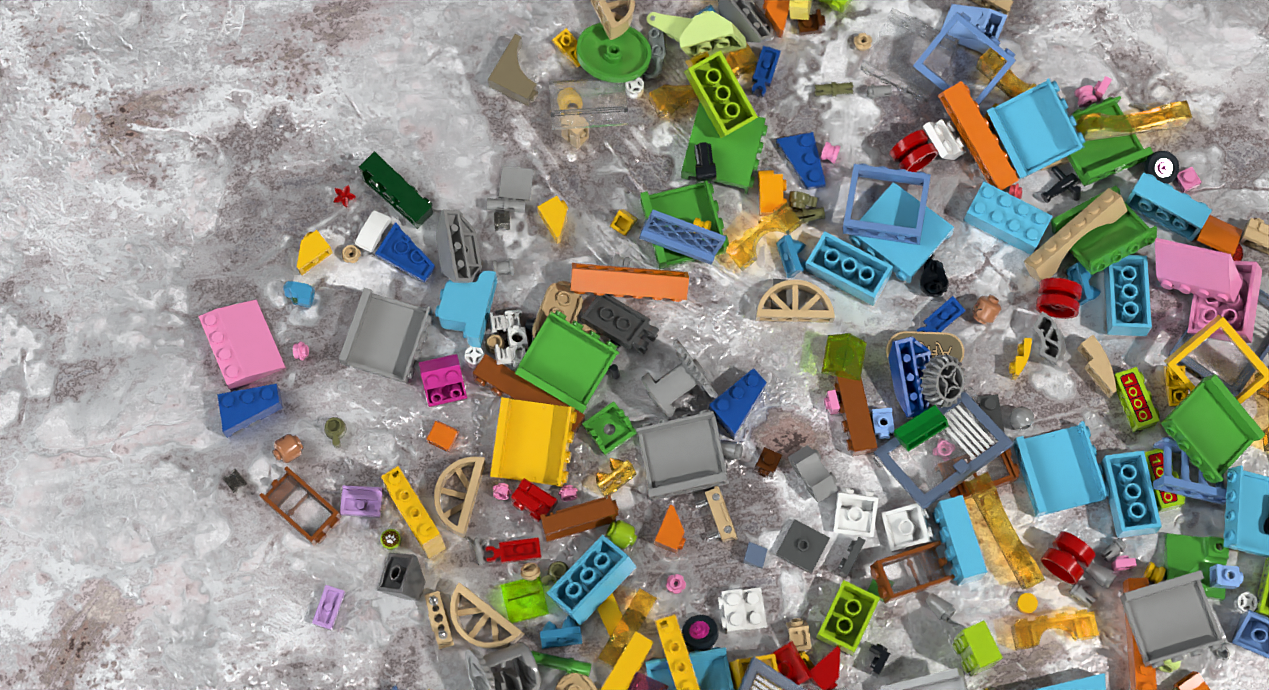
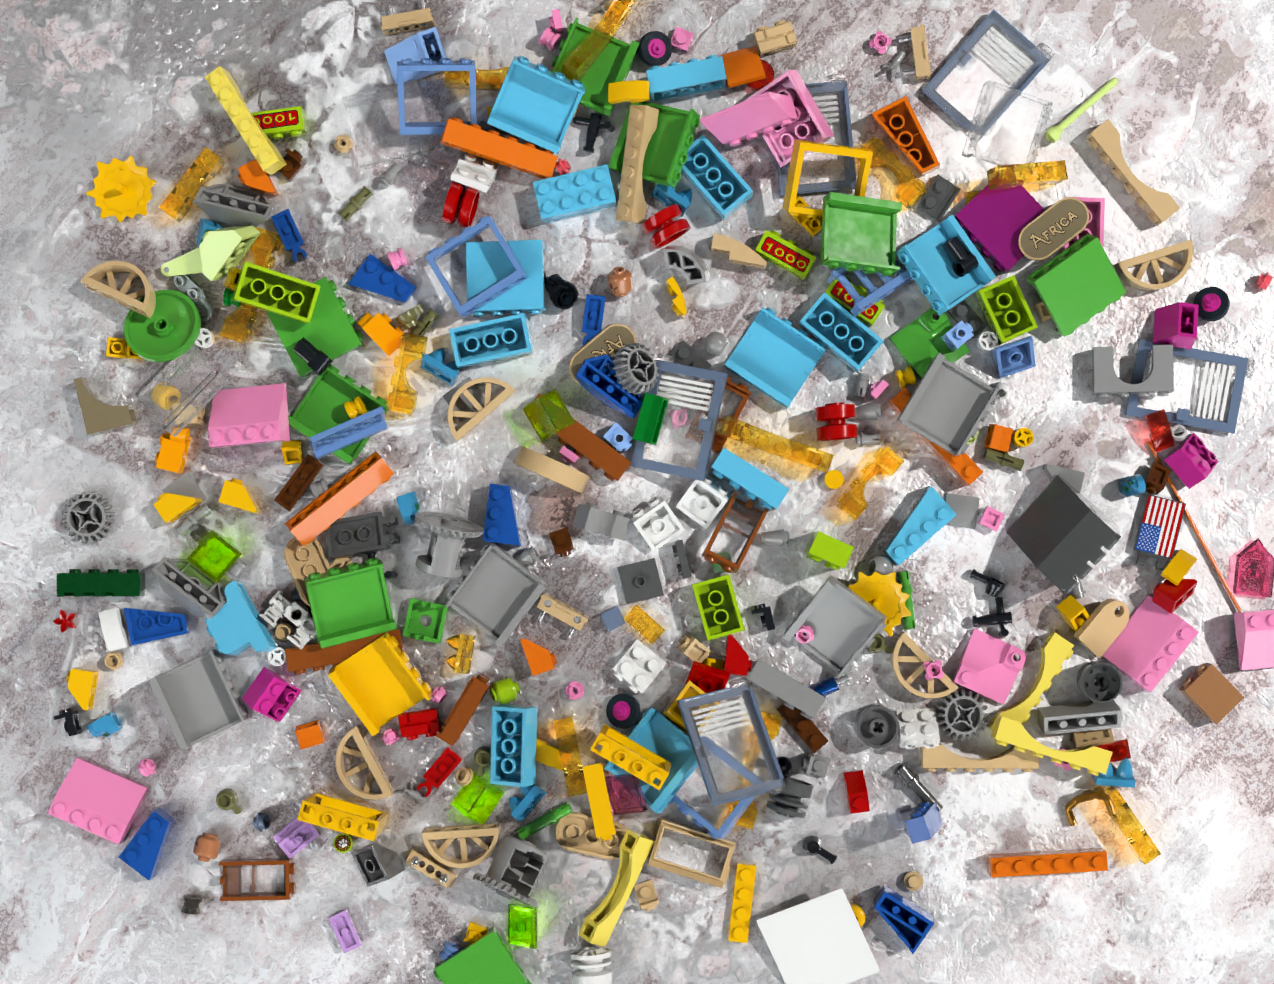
camera: 40 degrees left, 15 degrees up
none -> black bracket [53,708,83,736]
none -> light grey gear [62,492,115,543]
none -> yellow slope [153,492,203,523]
none -> light orange hinge [155,425,192,474]
none -> clear neon green slope [186,530,242,583]
none -> bright pink slope [208,383,290,448]
none -> green wheel [223,287,242,308]
none -> sand blue plate [253,812,270,832]
none -> reddish brown plate [274,454,325,512]
none -> dark azure rock [396,491,421,525]
none -> tan window [513,446,590,494]
none -> yellow slope [608,80,650,104]
none -> clear yellow tile [624,605,665,644]
none -> dark grey plate [947,300,987,339]

